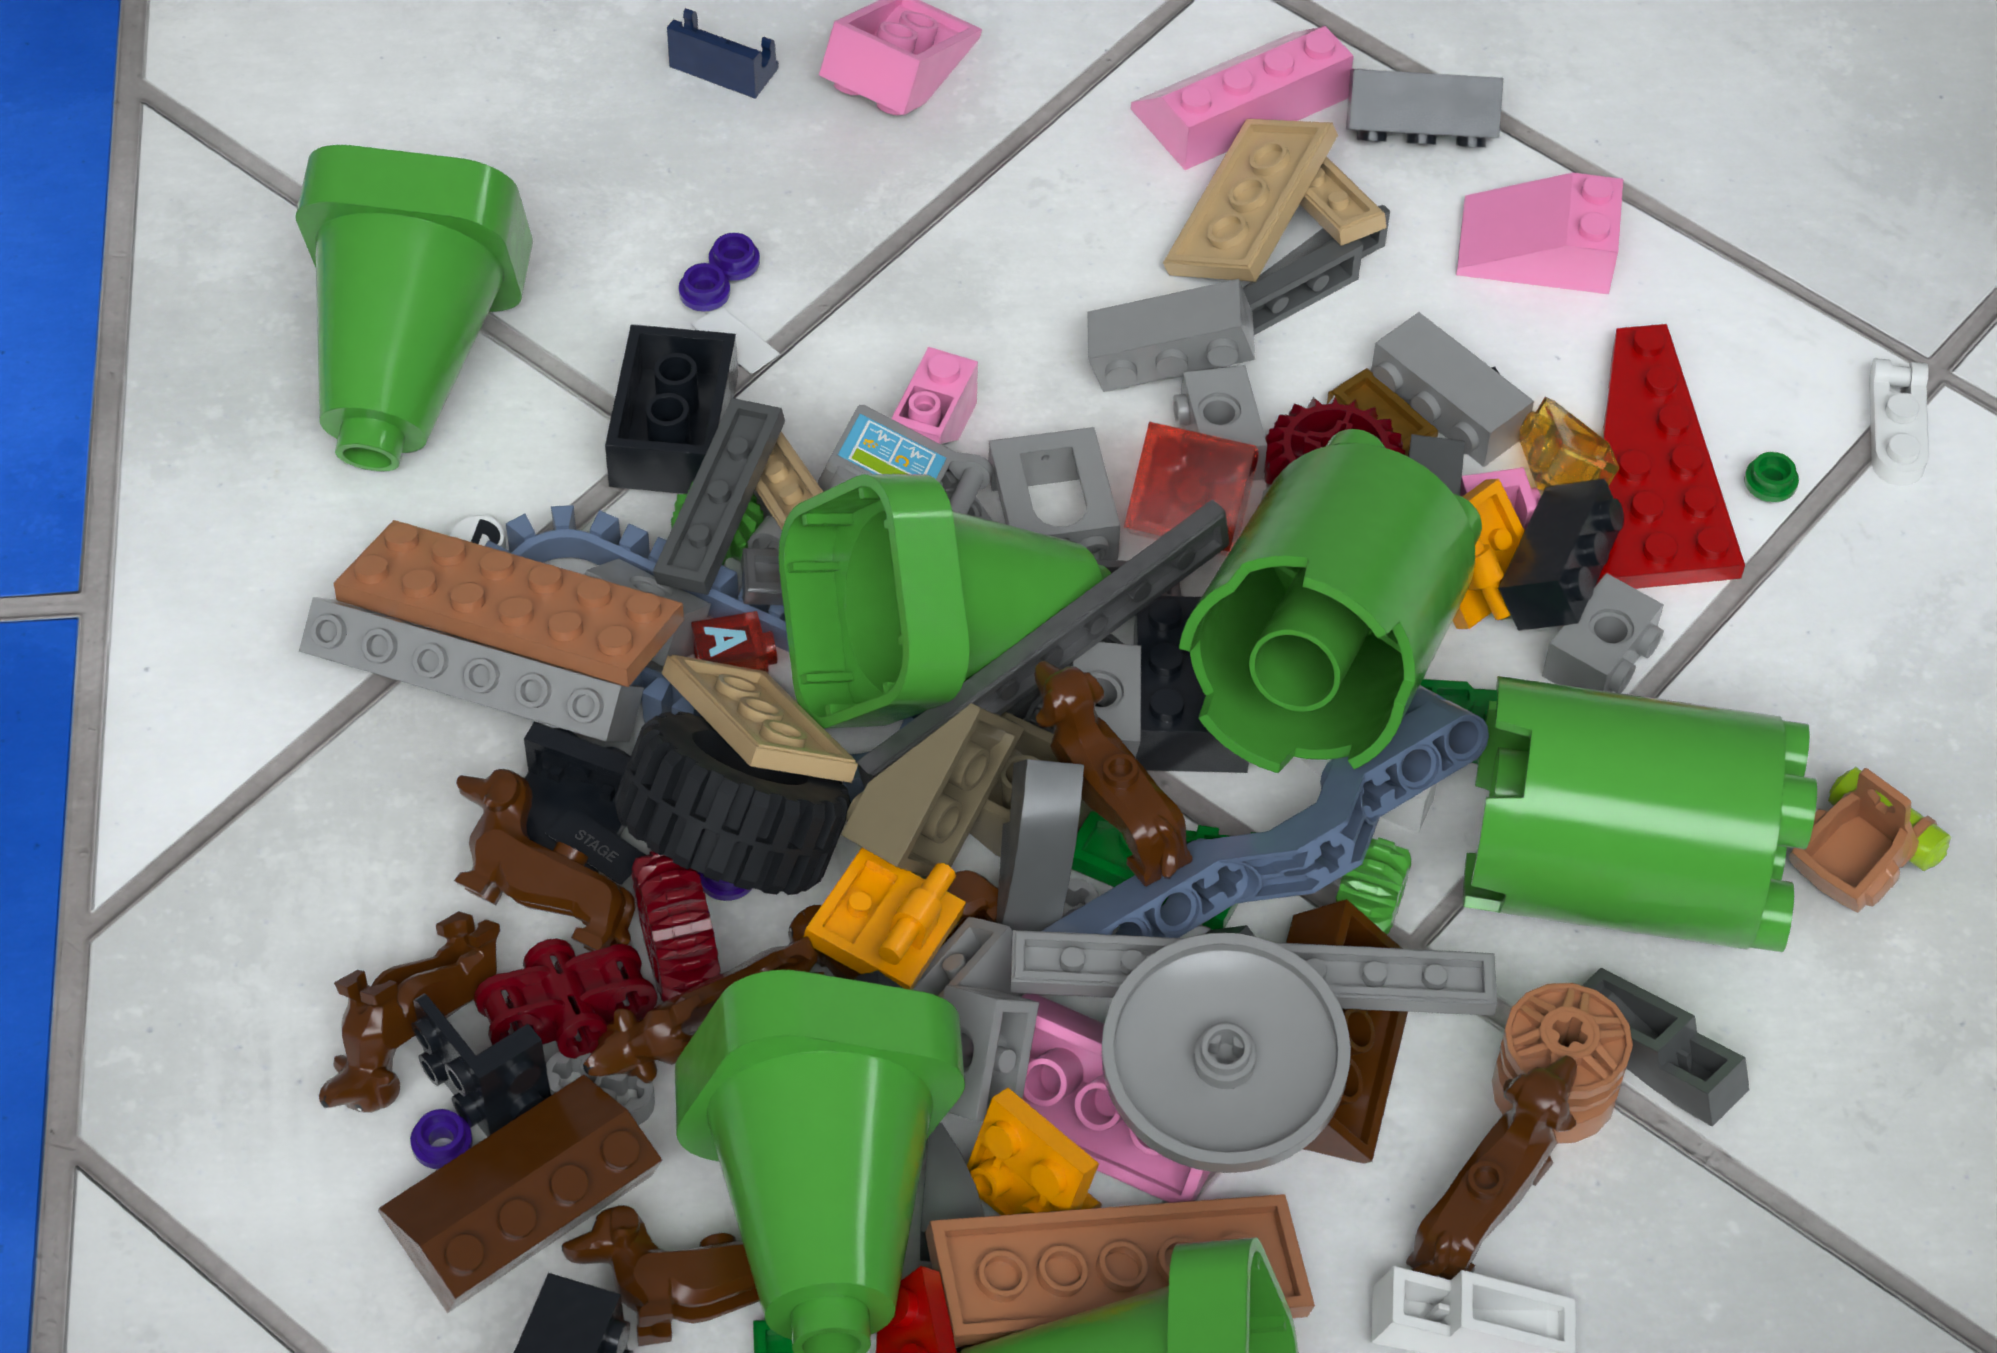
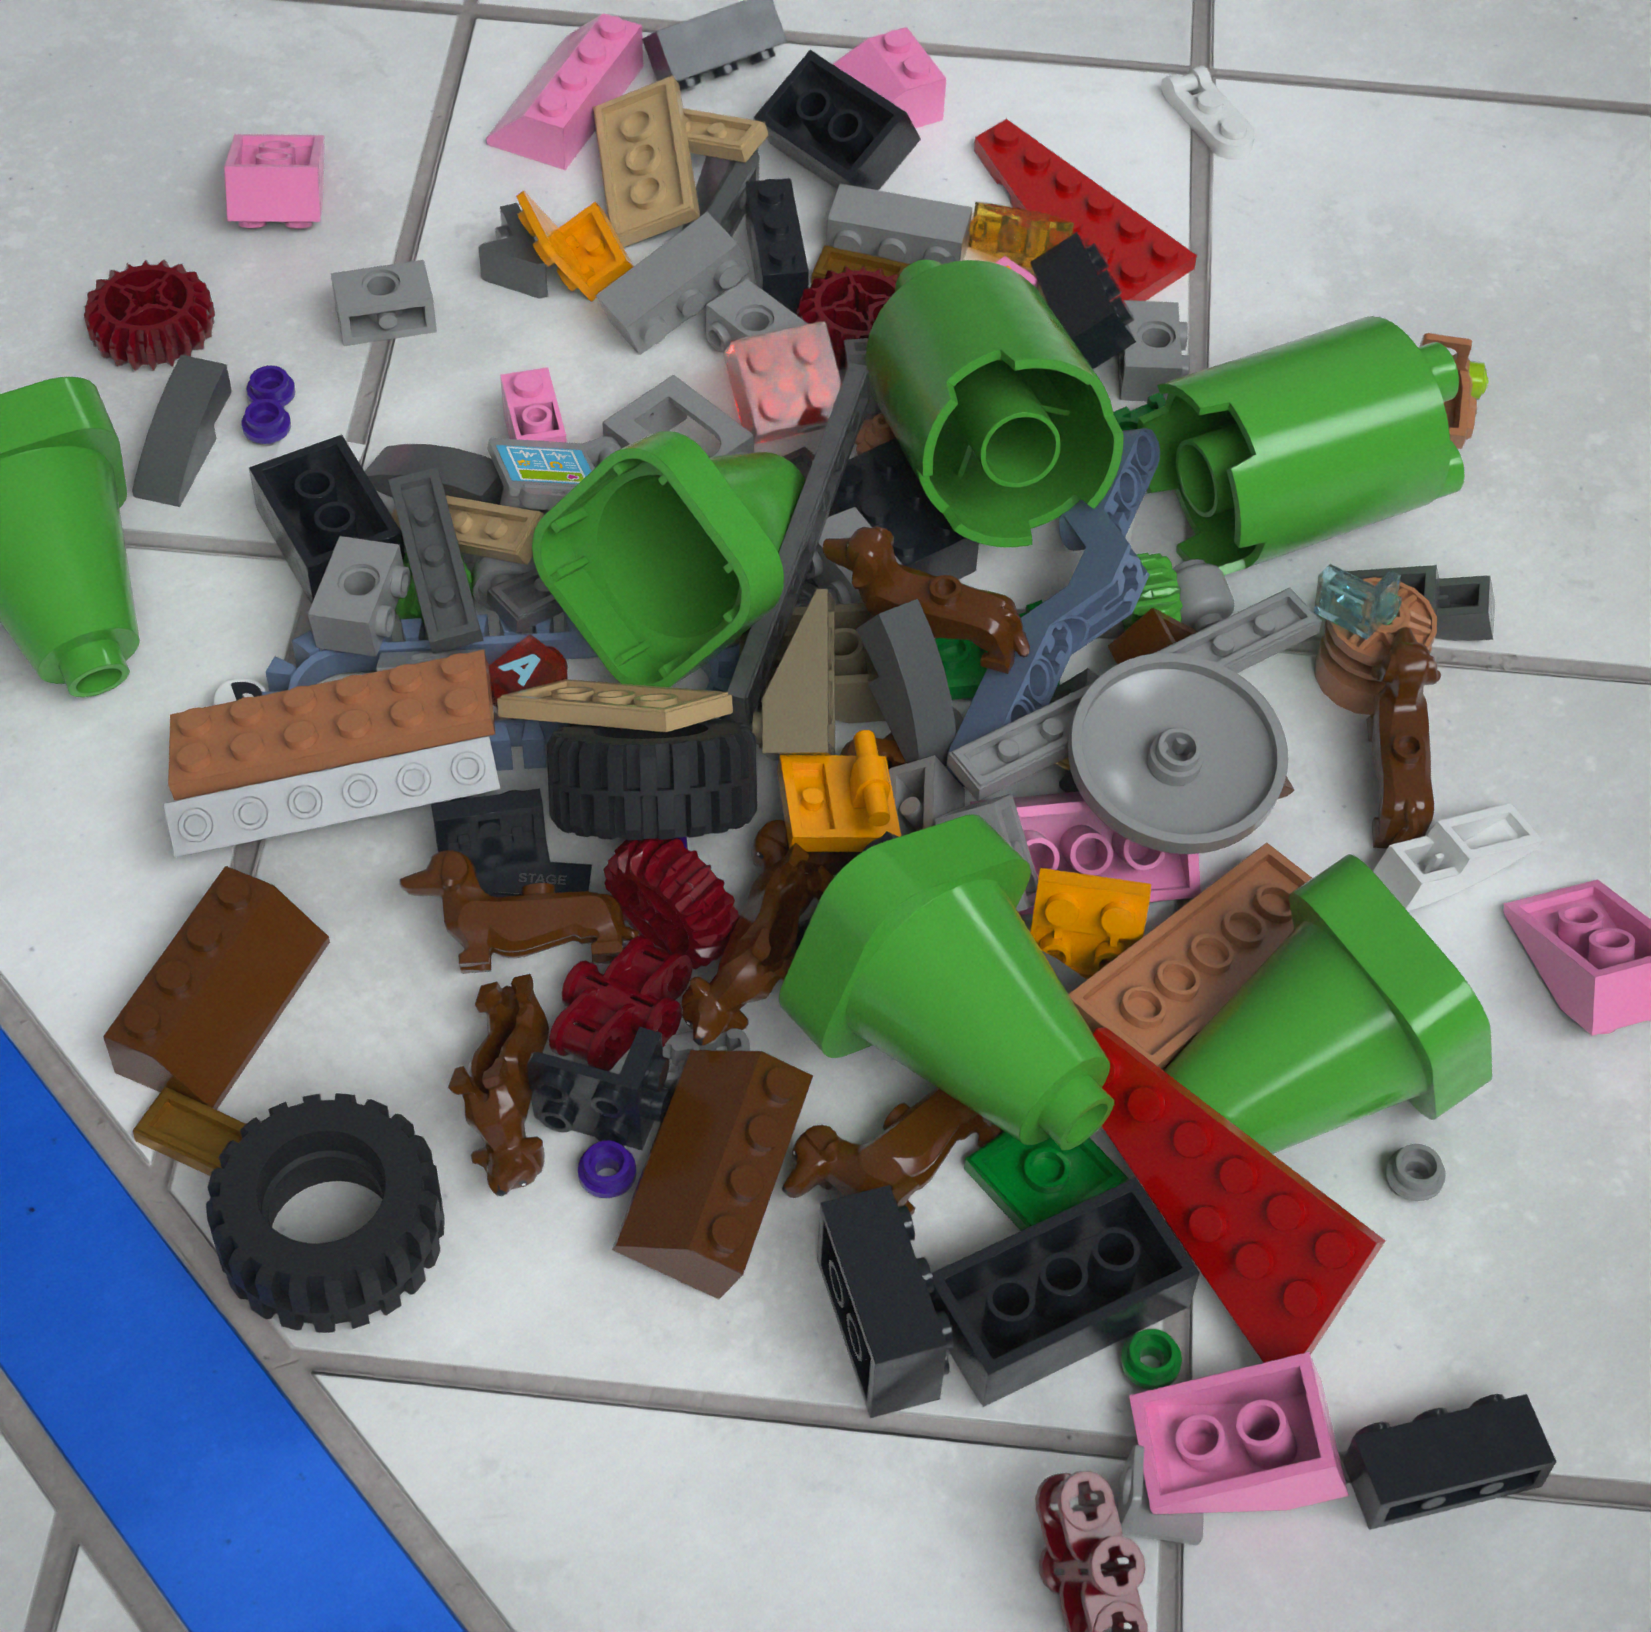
camera: 35 degrees left, 0 degrees up
dark blue hinge [667,8,779,99] -> none
green plate [1744,452,1799,502] -> none
none -> dark red gear [84,259,215,371]
none -> reddish brown slope [103,866,330,1110]
none -> dark grey slope [132,355,232,507]
none -> pearl gold tile [132,1087,246,1176]
none -> black tyre [206,1093,445,1333]
none -> light grey brick [308,536,410,657]
none -> light grey brick [331,260,437,346]
none -> dark grey slope [365,444,503,505]
none -> dark grey slope [478,203,548,299]
none -> light orange bracket [516,190,634,302]
none -> black brick [745,178,809,314]
none -> black brick [753,50,921,190]
none -> light grey head [1173,559,1234,632]
none -> clear light blue bracket [1314,564,1402,640]

